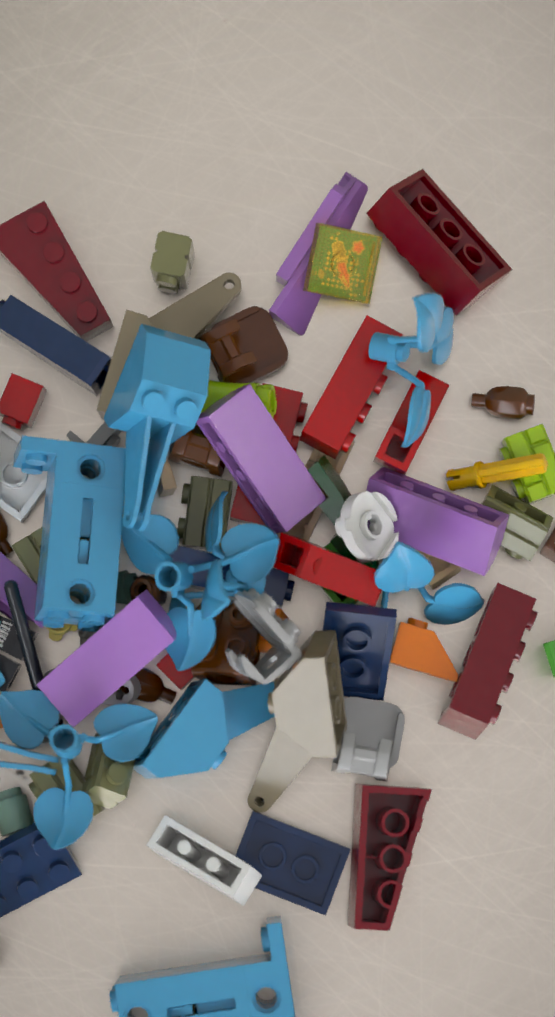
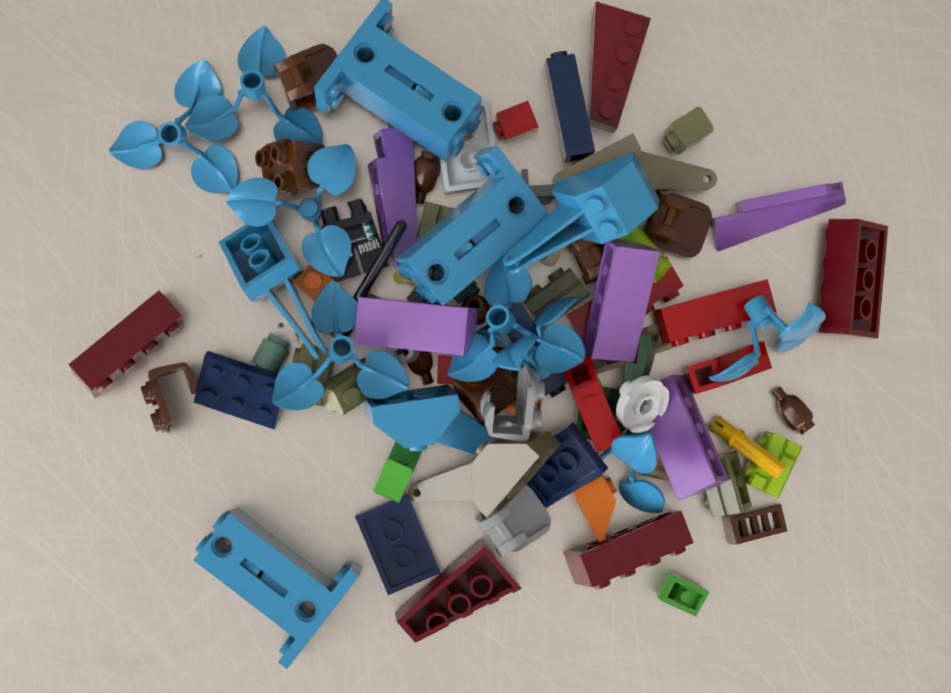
camera: 40 degrees right, 5 degrees up
white brick [146,815,262,906] -> none
clear yellow tile [303,223,383,304] -> none
none -> bright green slope [373,441,423,503]

